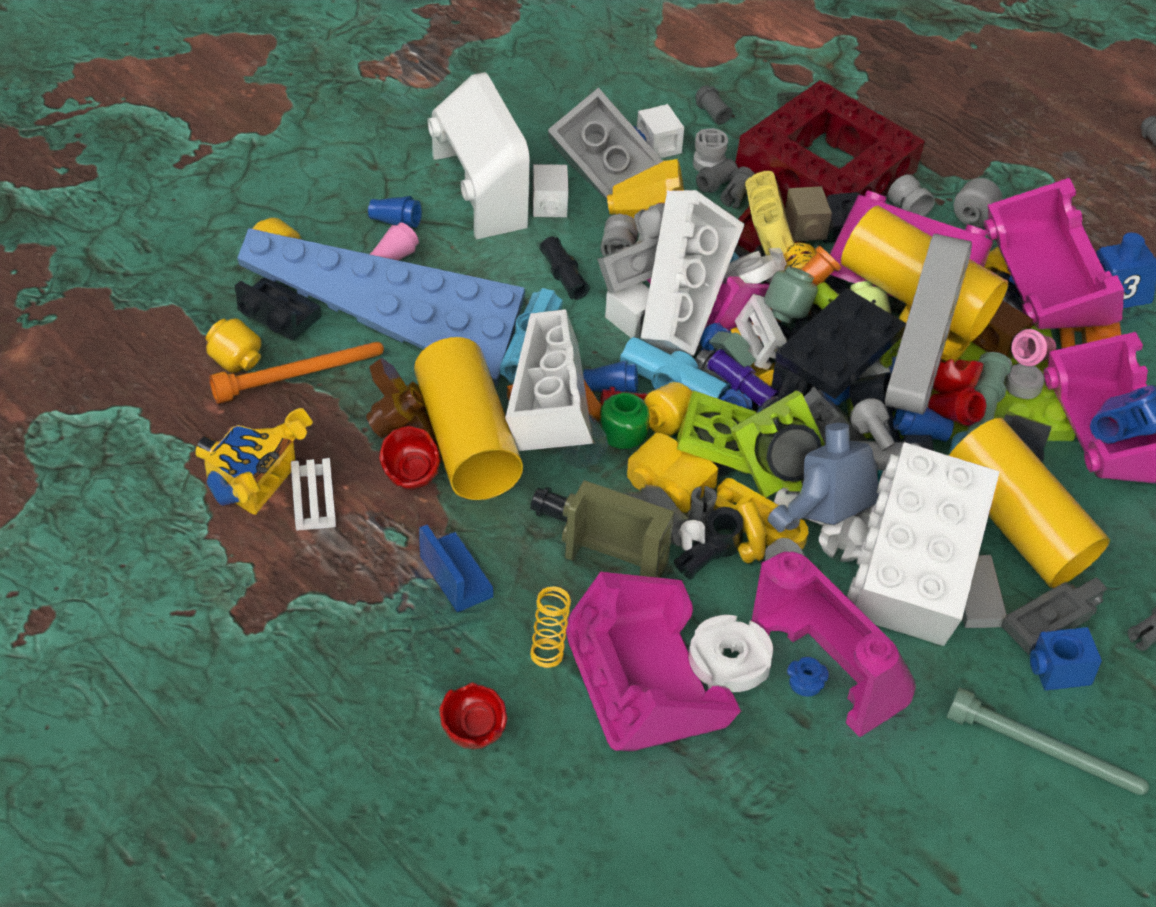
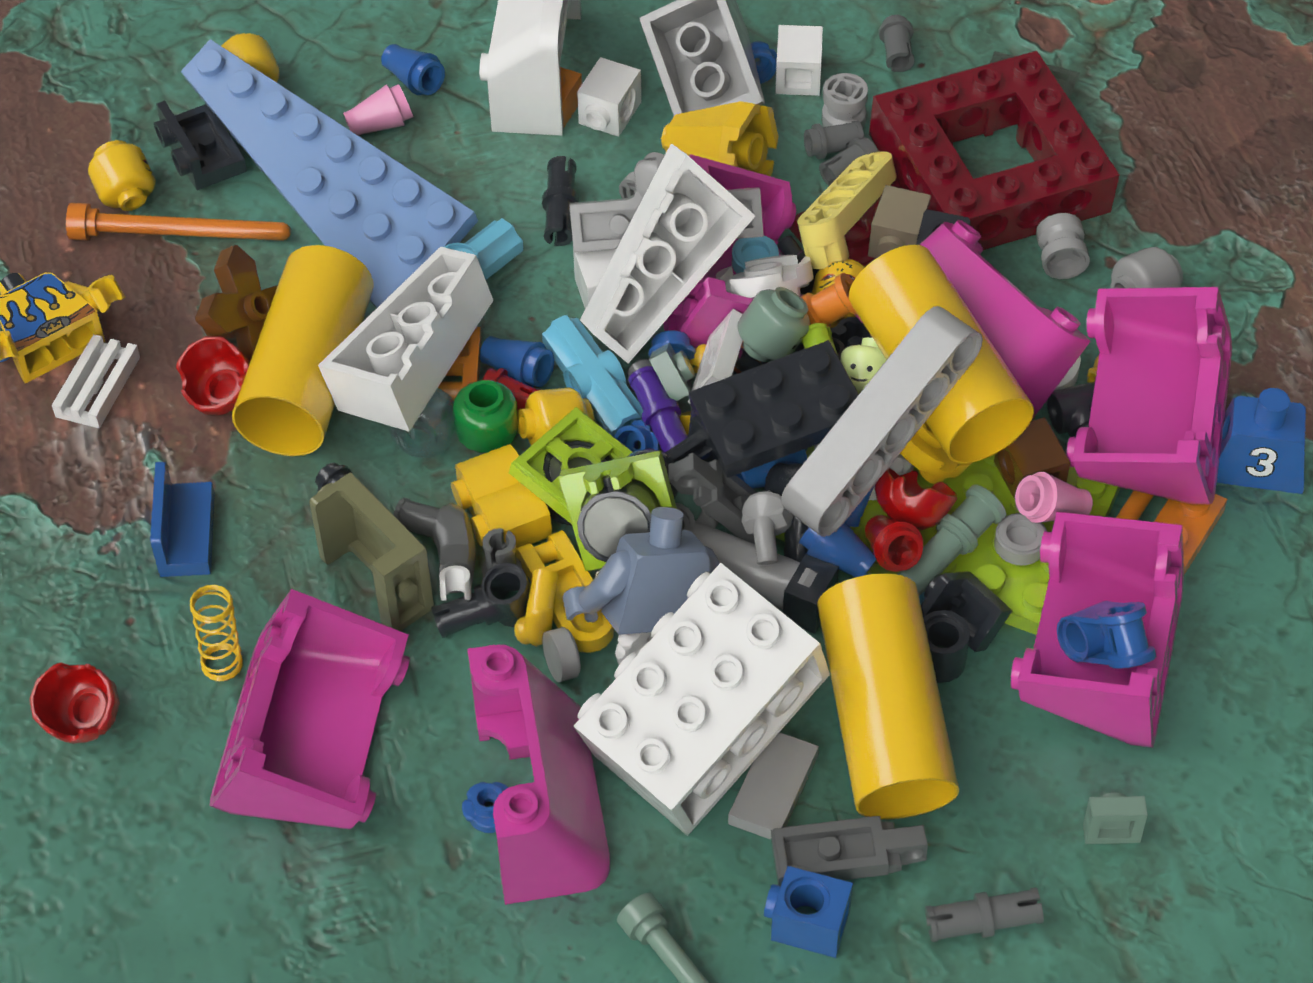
camera: 30 degrees right, 5 degrees up
white plate [688,615,773,692] -> none

